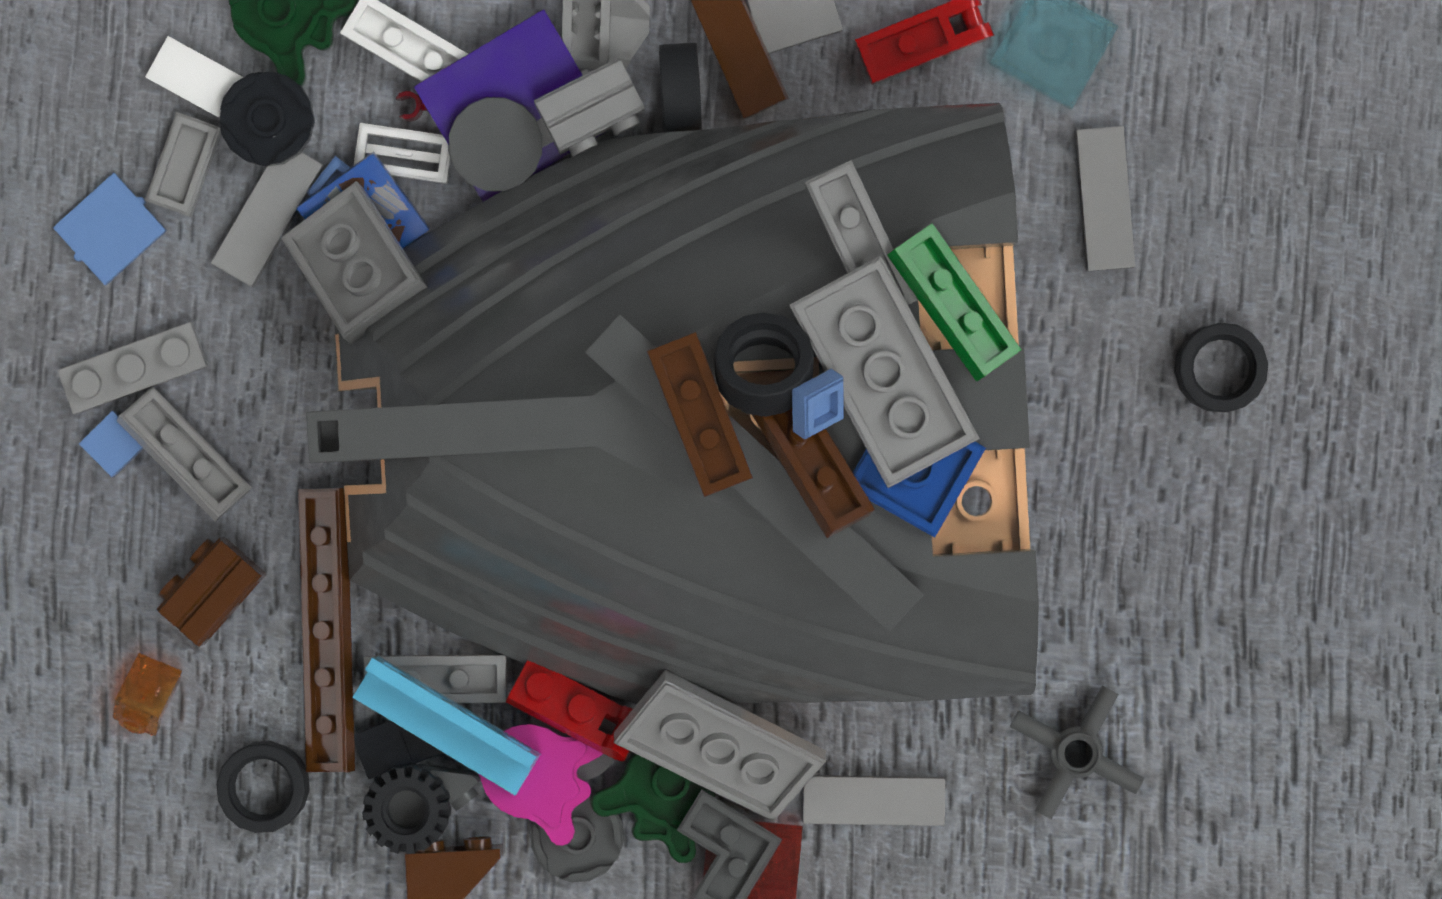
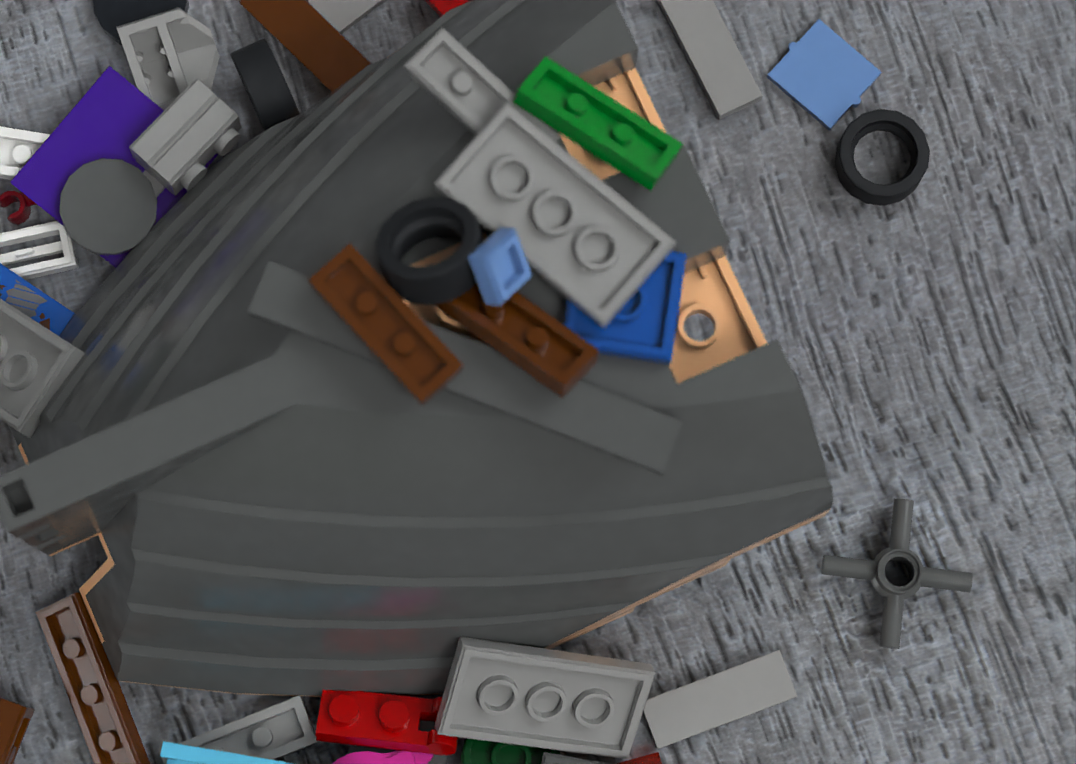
camera: 25 degrees left, 10 degrees down
none -> medium blue piece [767,19,882,131]

